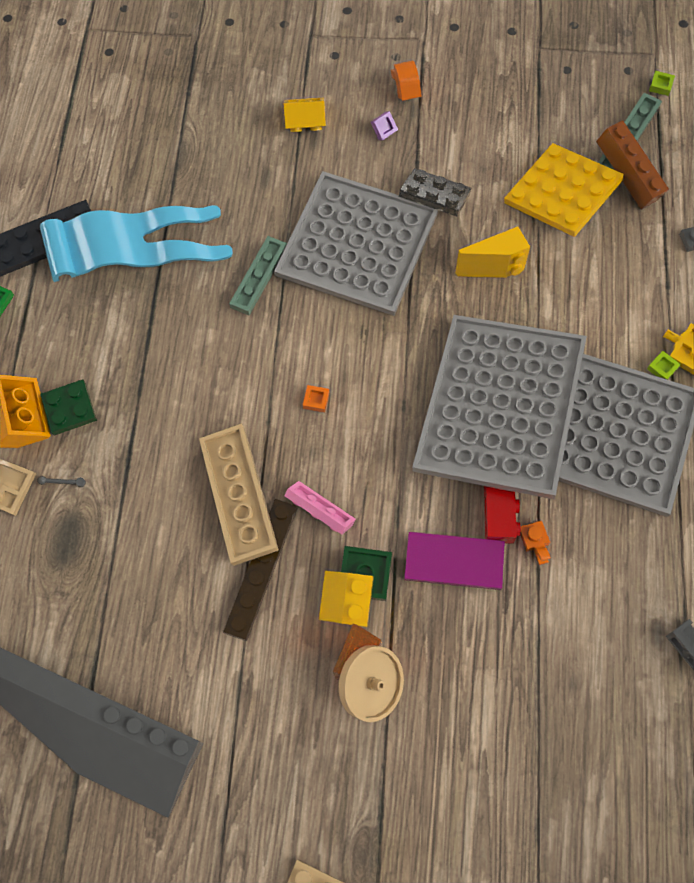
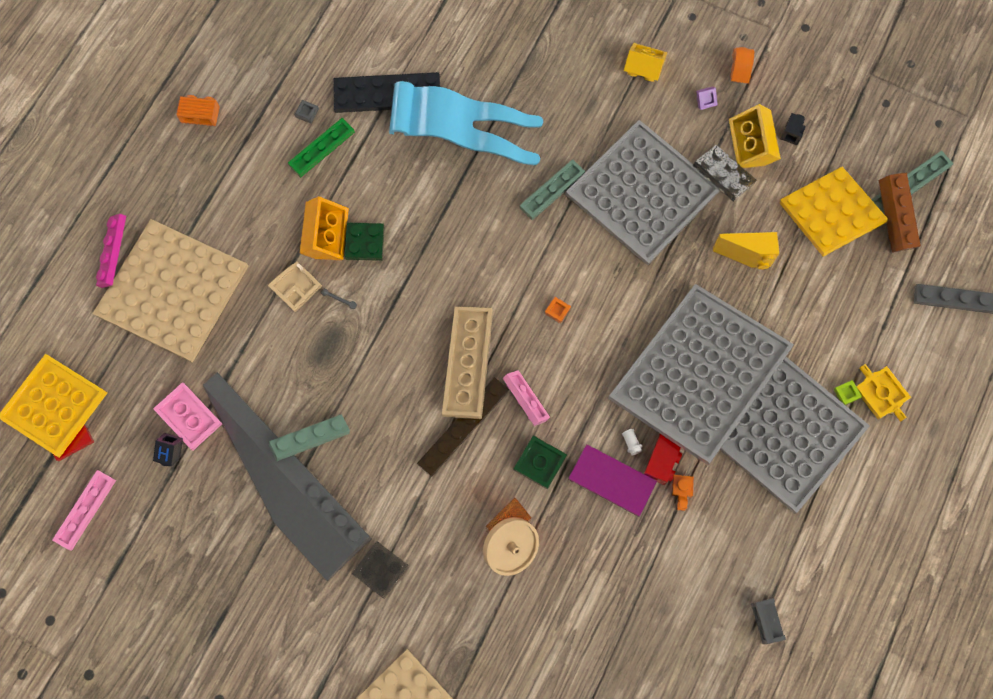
camera: 20 degrees right, 5 degrees up
yellow slope [319,571,374,627] -> none
lime plate [649,71,675,96] -> none
none -> sand green plate [269,414,350,461]
none -> clear smoke plate [352,541,409,599]
none -> white pin [622,429,642,455]
none -> yellow slope [729,104,781,168]
none -> black brick [780,113,806,145]

